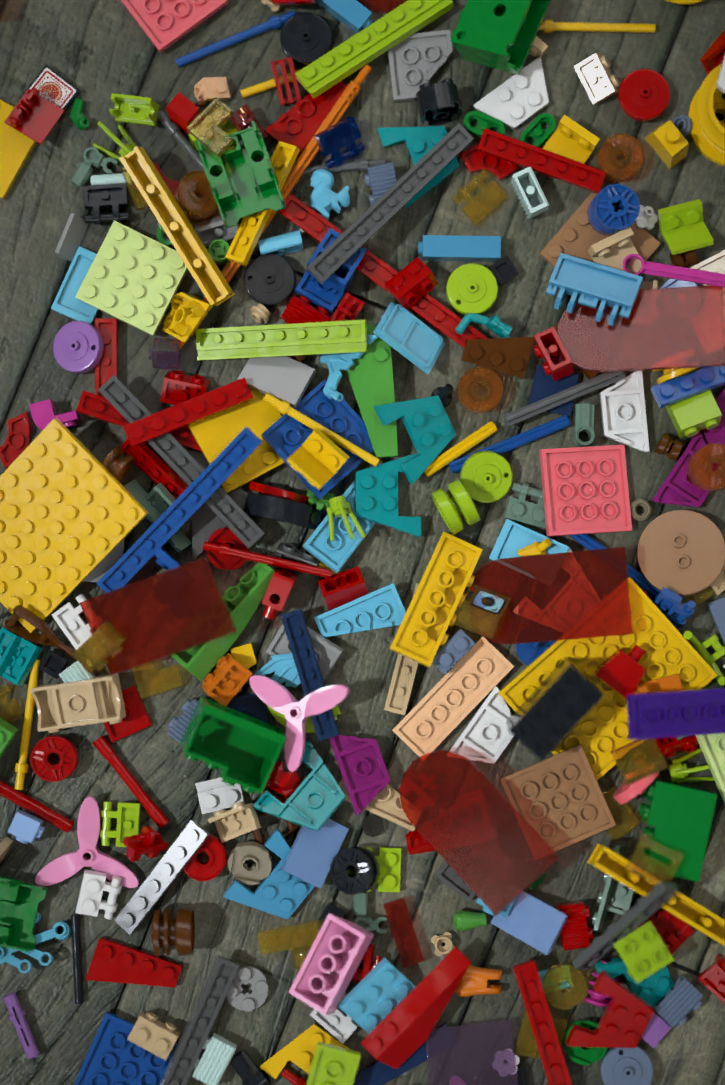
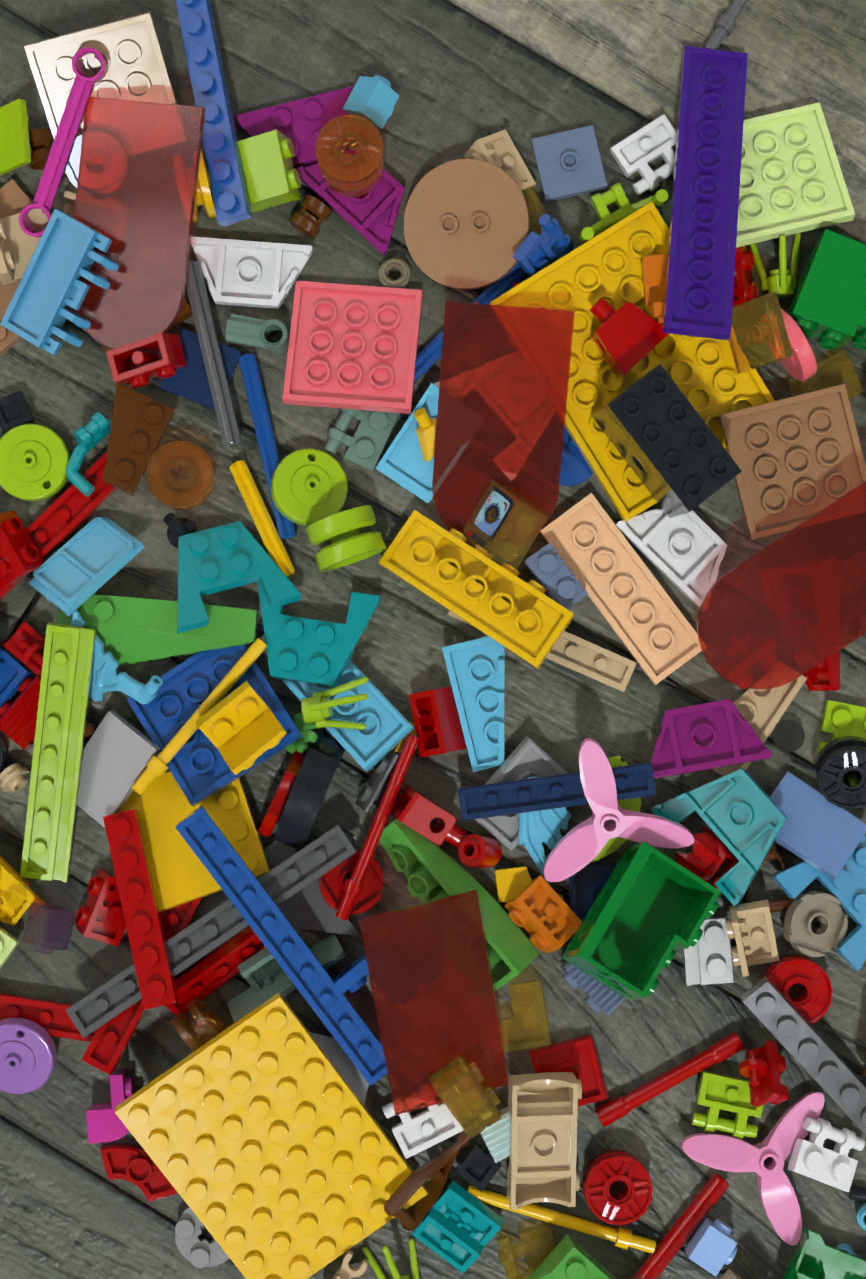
camera: 75 degrees left, 0 degrees up
none -> red brick [458,834,502,868]

